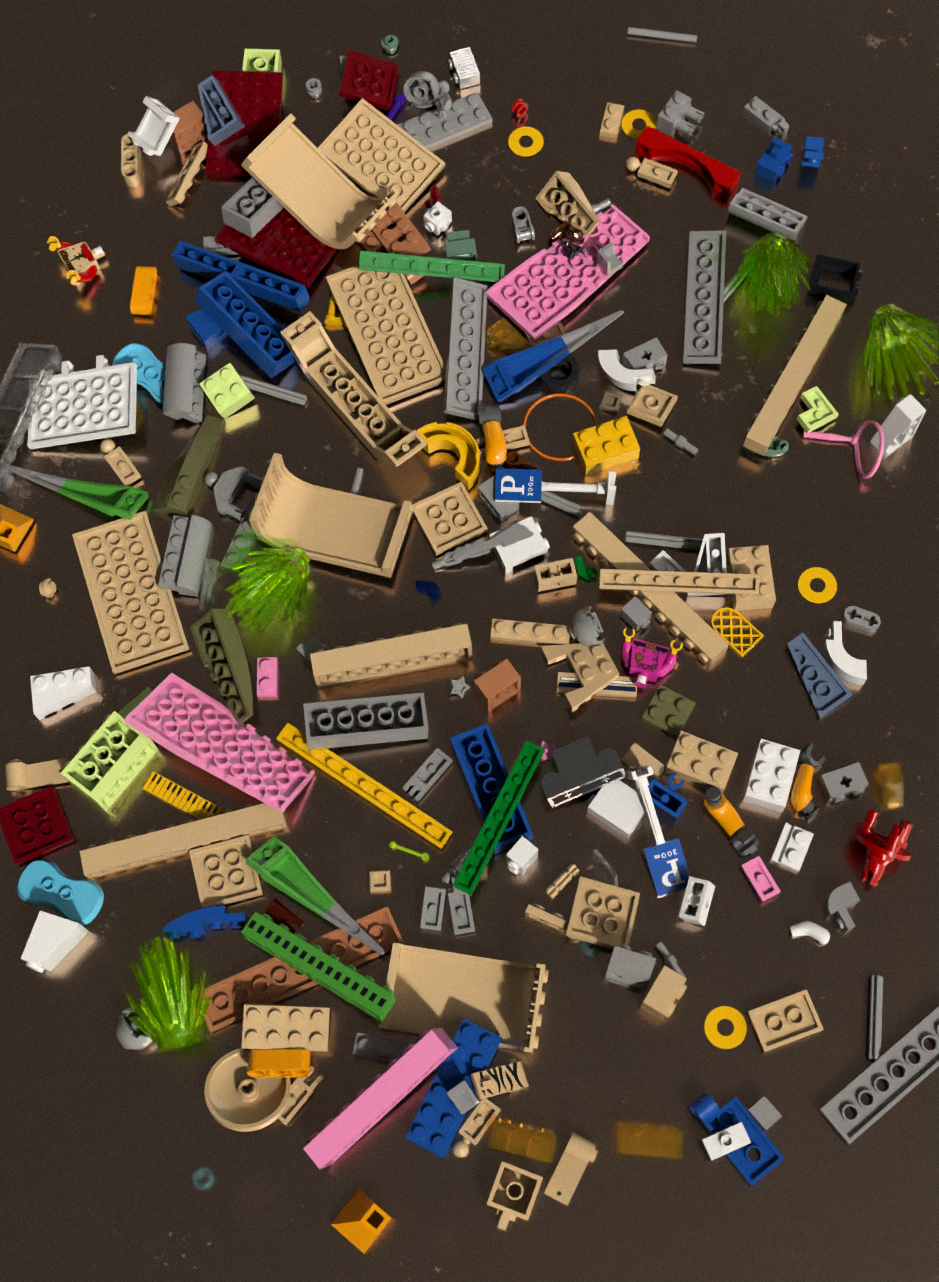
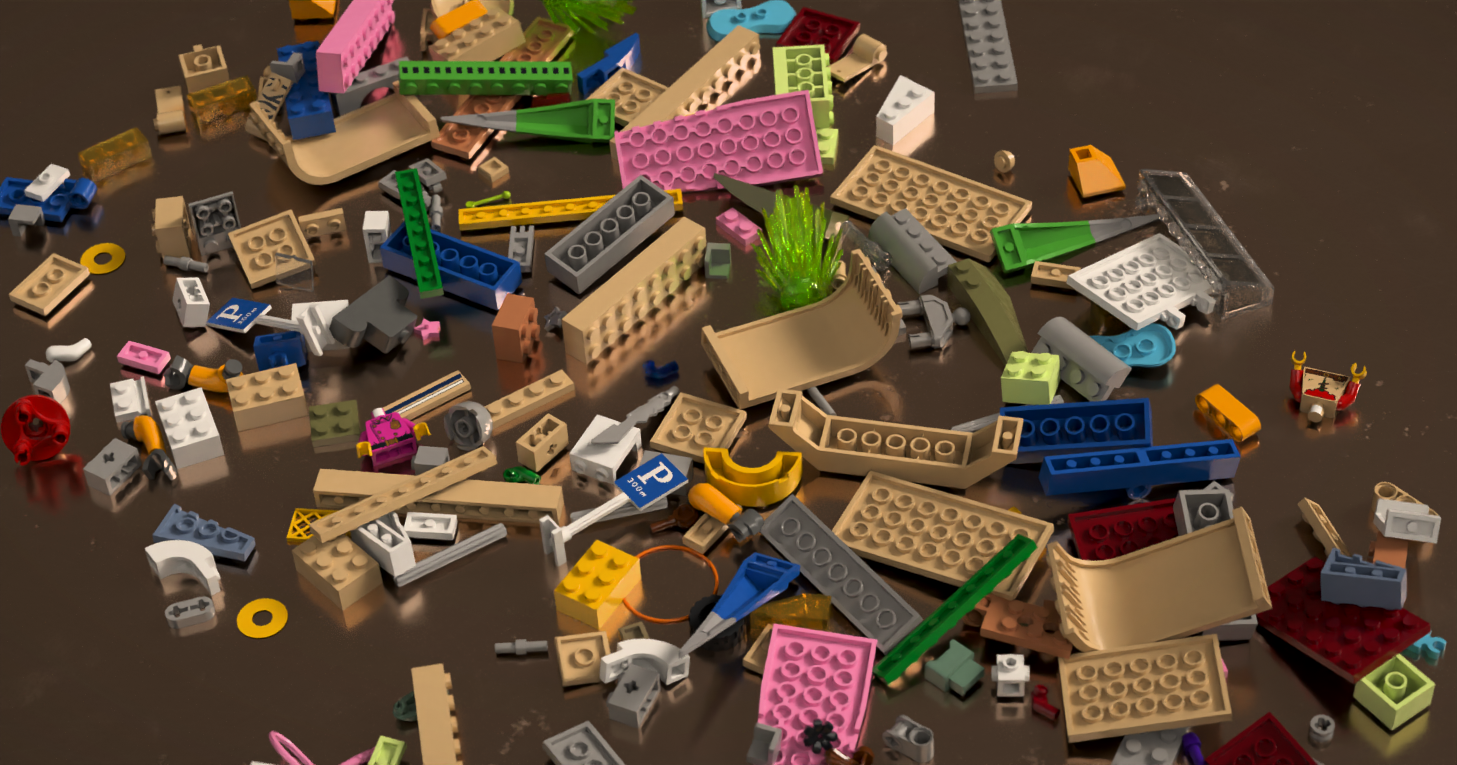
camera: 140 degrees right, 25 degrees down
tan wing [541,643,619,712] -> none
tan axle [545,863,579,898] -> none
tan slope [621,743,666,783] -> none
clear yellow slope [875,762,904,810] -> none

